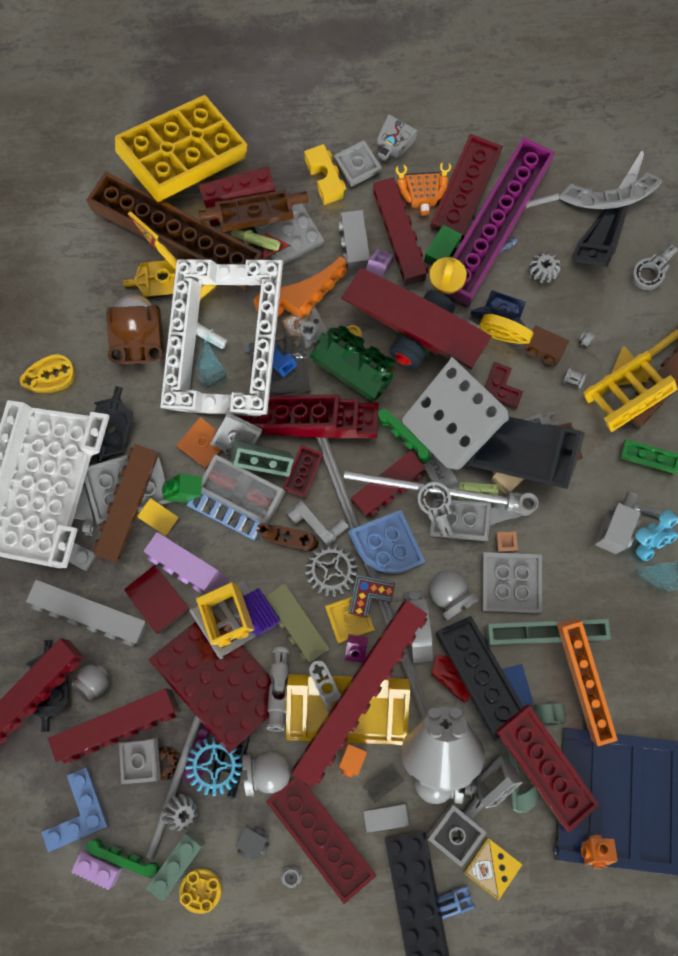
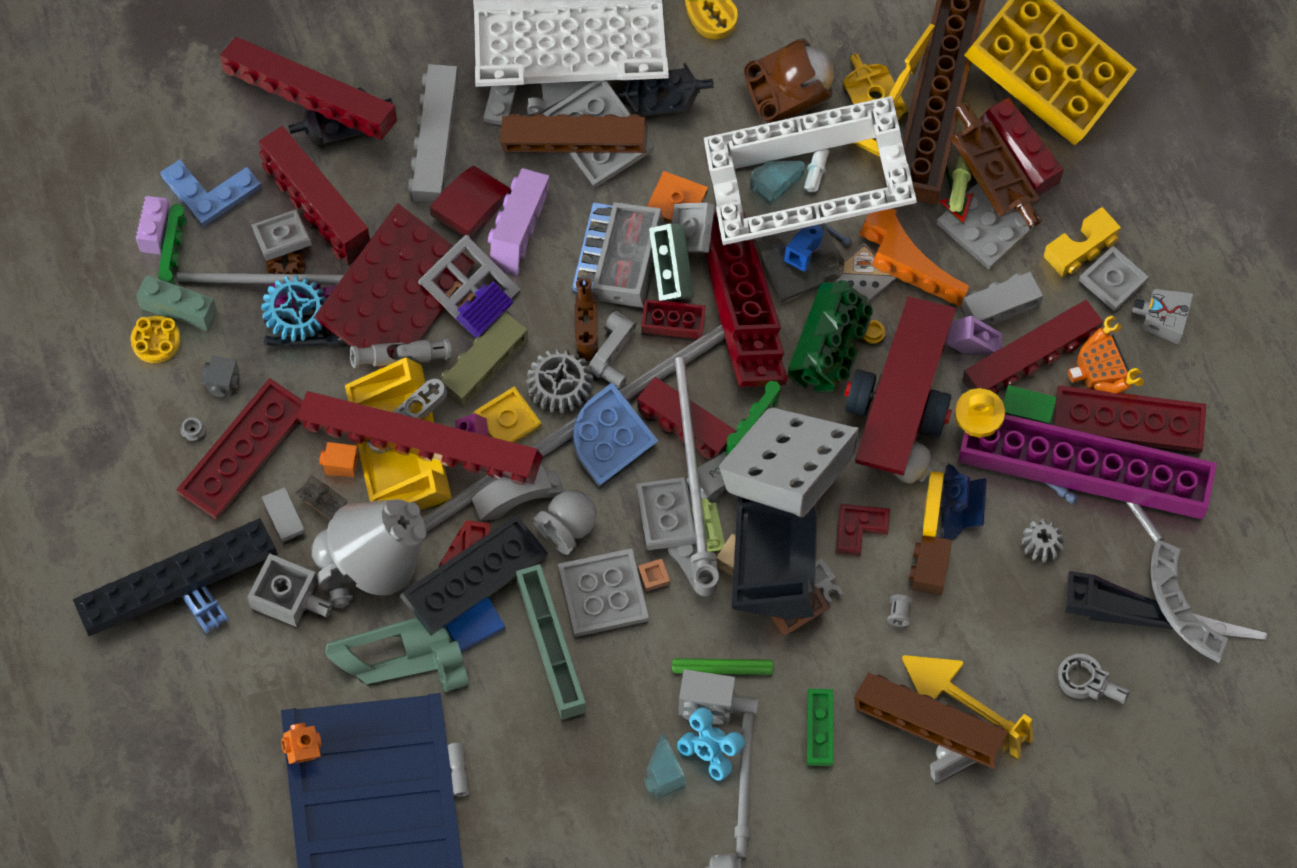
camera: 75 degrees right, 10 degrees down
light grey piece [71,665,109,702] -> none
yellow sticker [137,498,178,536] -> none
green brick [162,474,202,504] -> none
light grey gear [162,793,198,832] -> none
yellow window [196,582,254,647] -> none
light grey tile [242,751,291,796] -> none
light grey bush [300,322,317,341] -> none
dark red tile [349,575,395,618] -> none
light grey pin [417,481,454,537] -> none
tile [464,837,522,900] -> none
light grey tile [475,754,524,809] -> none
dark red plate [495,704,599,832] -> none
orange brick [556,618,618,746] -> none
light grey plate [579,330,596,347] -> none
yellow fence [583,350,677,432] -> none
none -> light grey piece [448,743,469,797]
none -> bright green axle [672,658,773,675]

